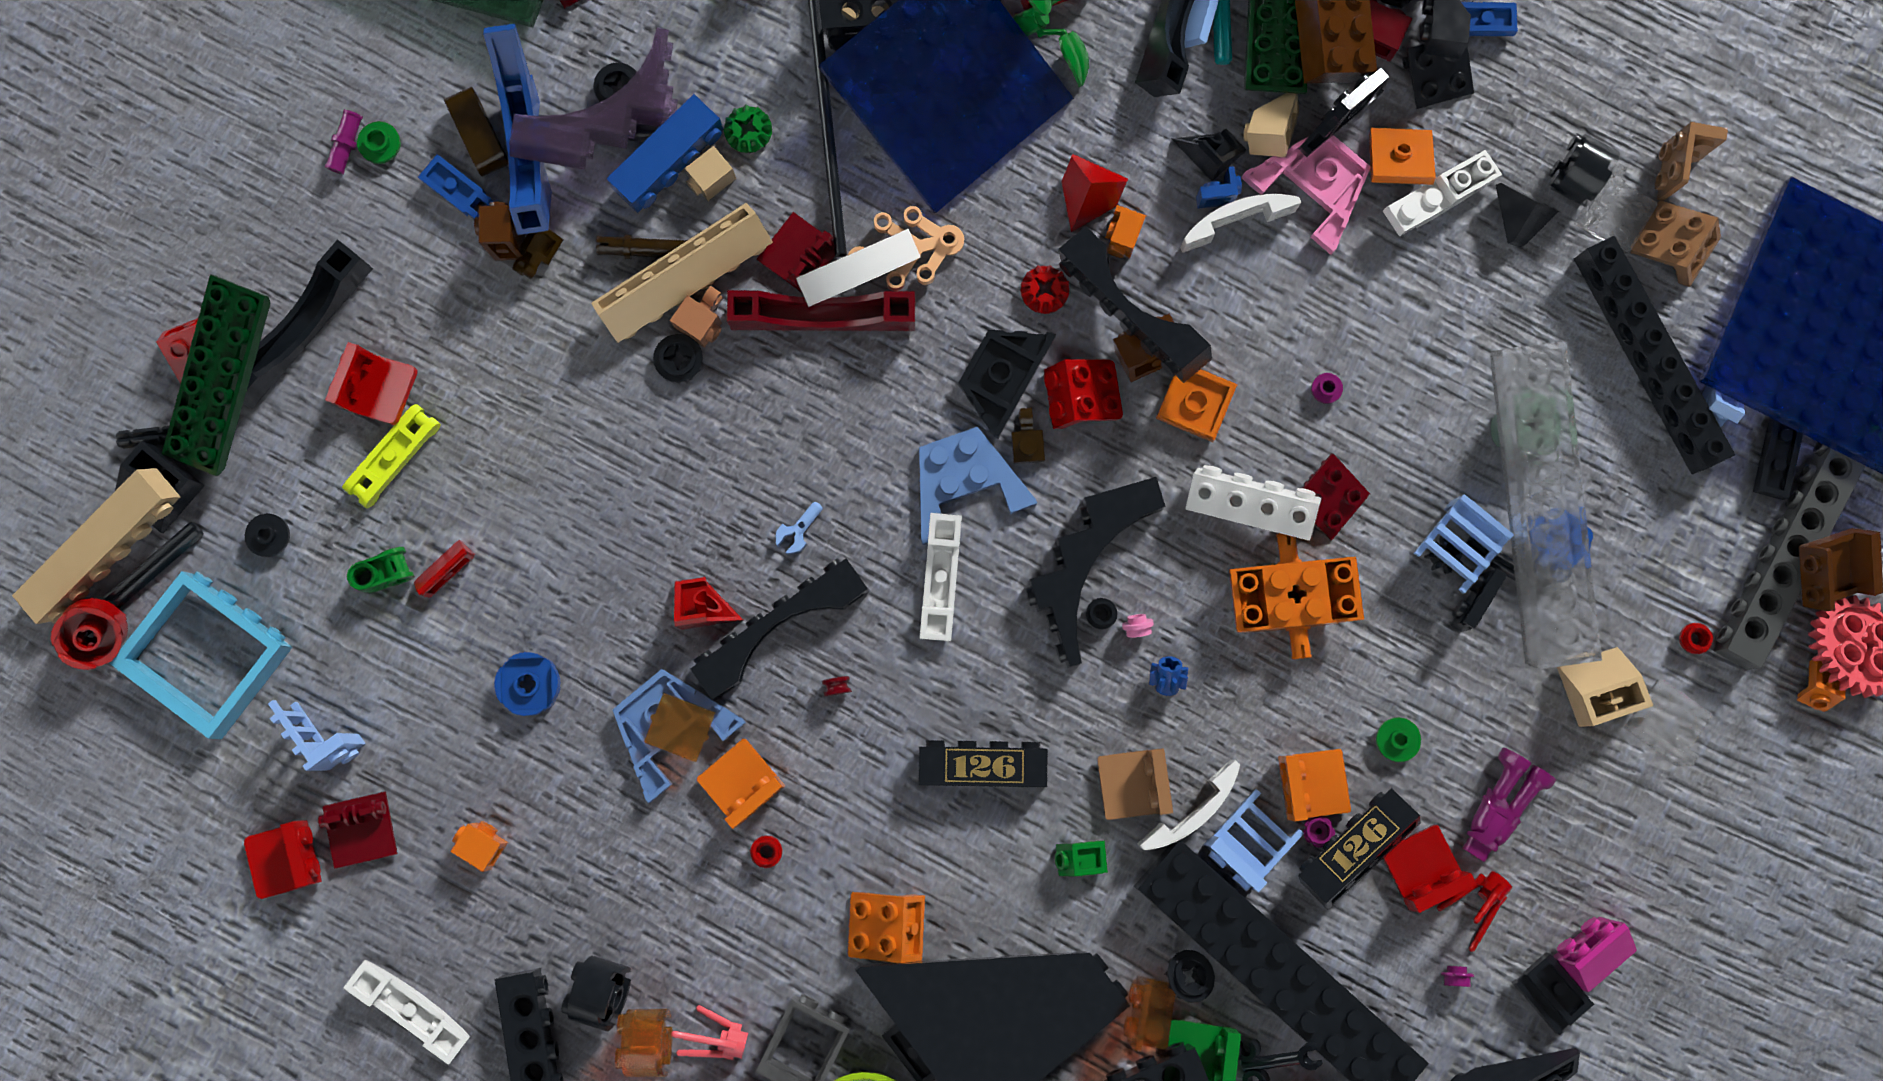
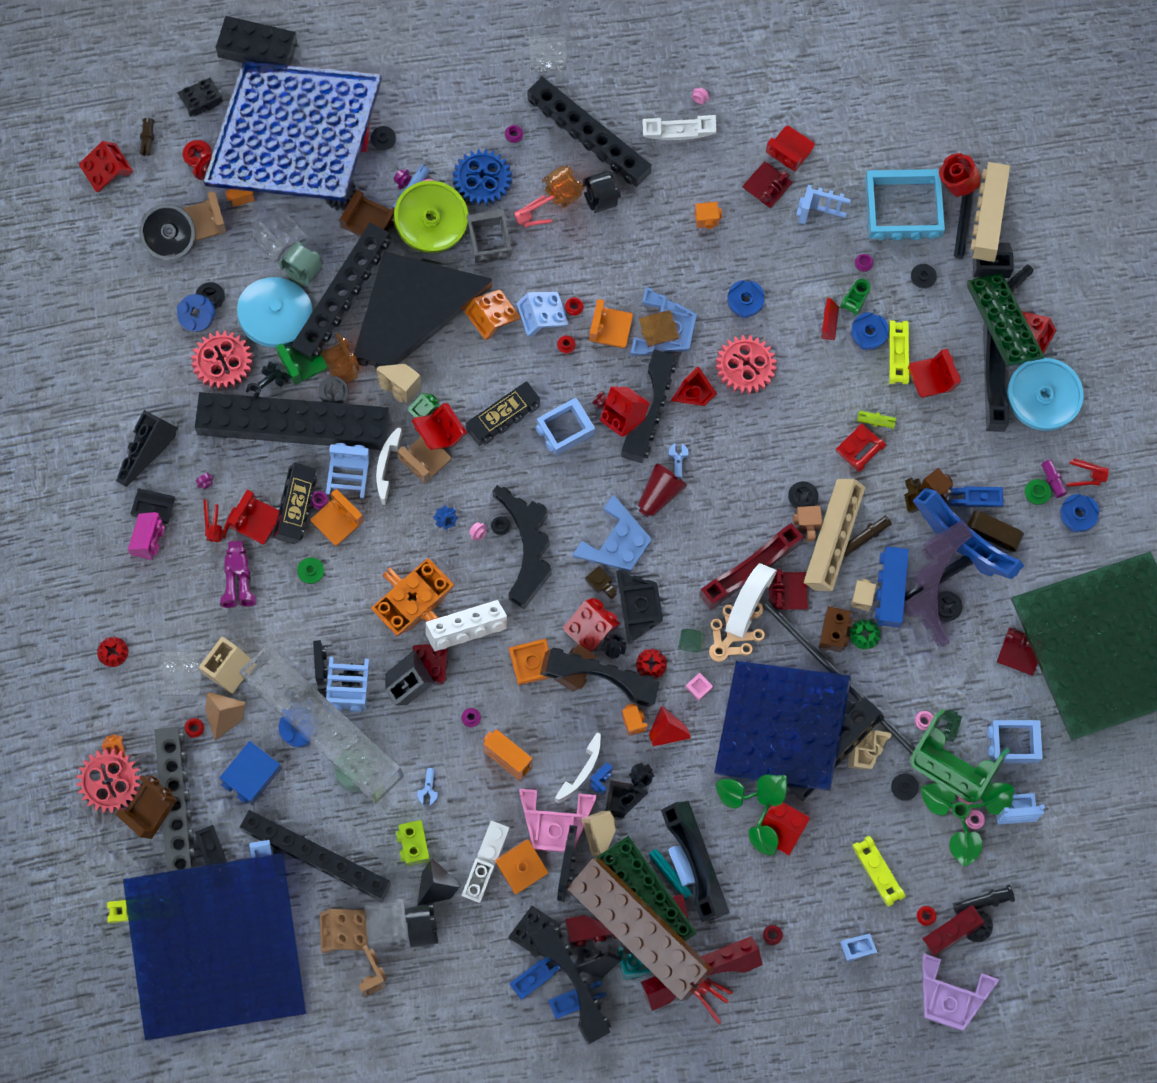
camera: 140 degrees right, 10 degrees down
white slope [920,513,962,641] -> none
none -> red gear [97,636,129,667]
none -> medium nougat slope [205,692,246,741]
none -> blue brick [219,741,282,805]
none -> tan slope [376,364,422,405]
none -> black slope [385,651,435,706]
none -> lime brick [395,820,430,867]
none -> red bracket [412,403,467,450]
none -> light blue bar [417,768,438,806]
none -> orange brick [483,729,533,781]
none -> light blue bracket [516,292,568,336]
none -> light blue window [535,398,595,456]
none -> red plate [557,335,576,354]
none -> red slope [599,386,650,437]
none -> black gear [602,634,627,658]
none -> black gear [629,762,655,788]
none -> dark red cone [637,463,687,517]
none -> clear green piece [678,629,705,653]
none -> bright pink plate [685,673,713,701]
none -> bright pink plate [692,88,710,104]
none -> coral gear [716,335,777,395]
none -> reddish brown brick [818,606,853,653]
none -> red plate [835,423,886,472]
none -> blue plate [851,312,889,350]
none -> magenta plate [855,254,873,272]
none -> lime pin [857,410,896,429]
none -> medium azure dish [1007,358,1084,431]
none -> blue plate [1060,494,1099,533]
none -> red plant [1066,458,1109,487]

